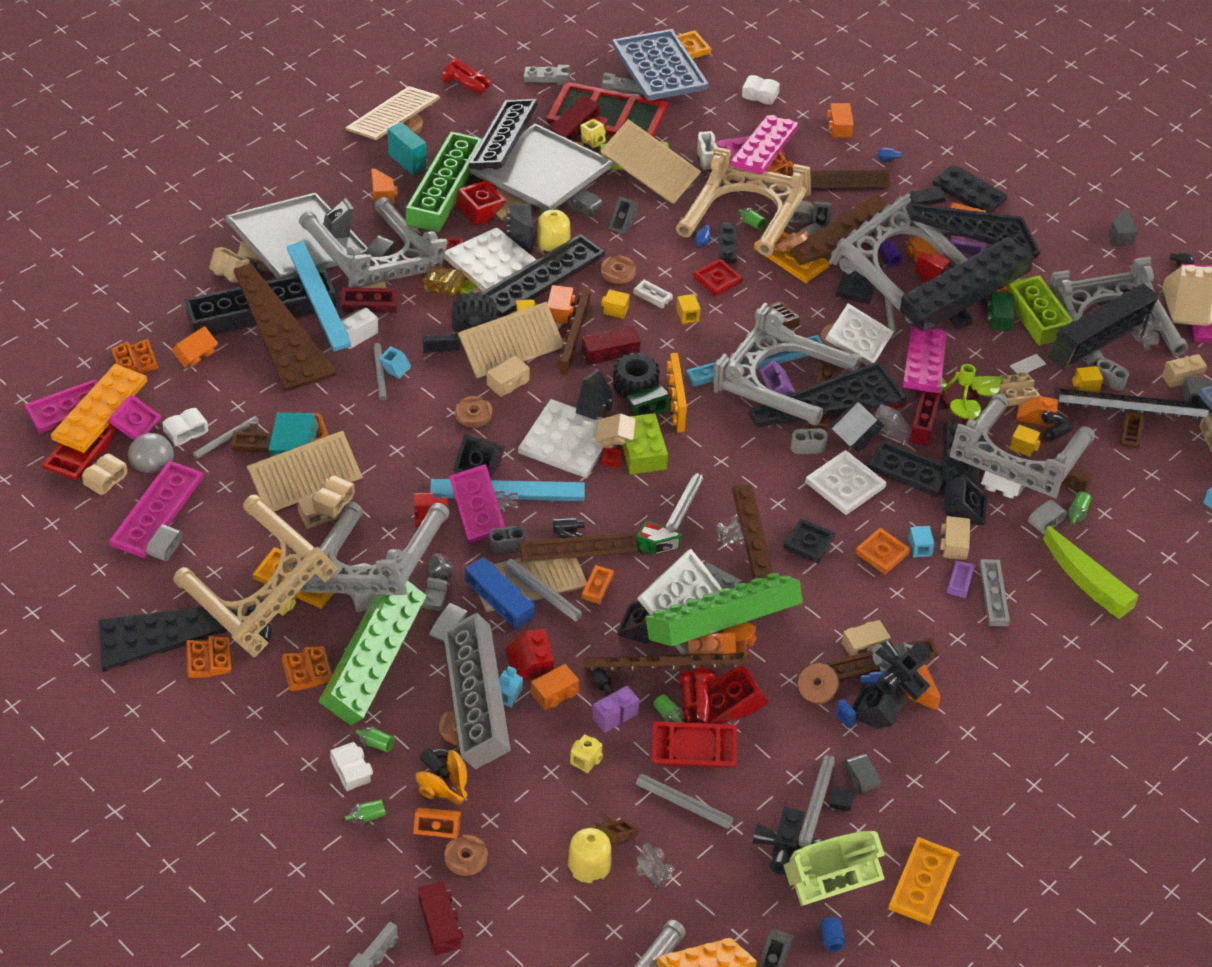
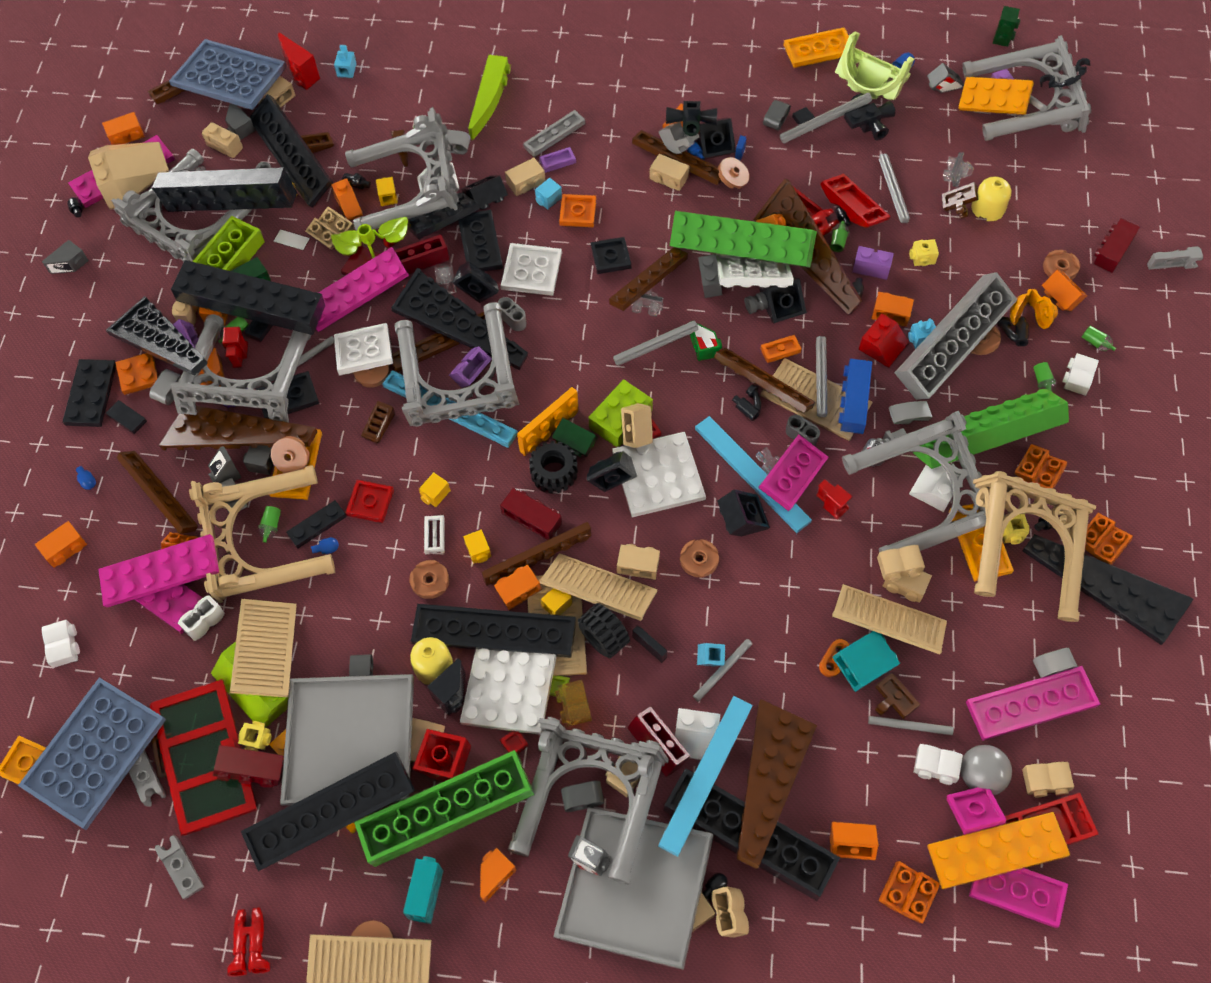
camera: 125 degrees left, 15 degrees up
dark grey slope [608,196,640,235] -> none

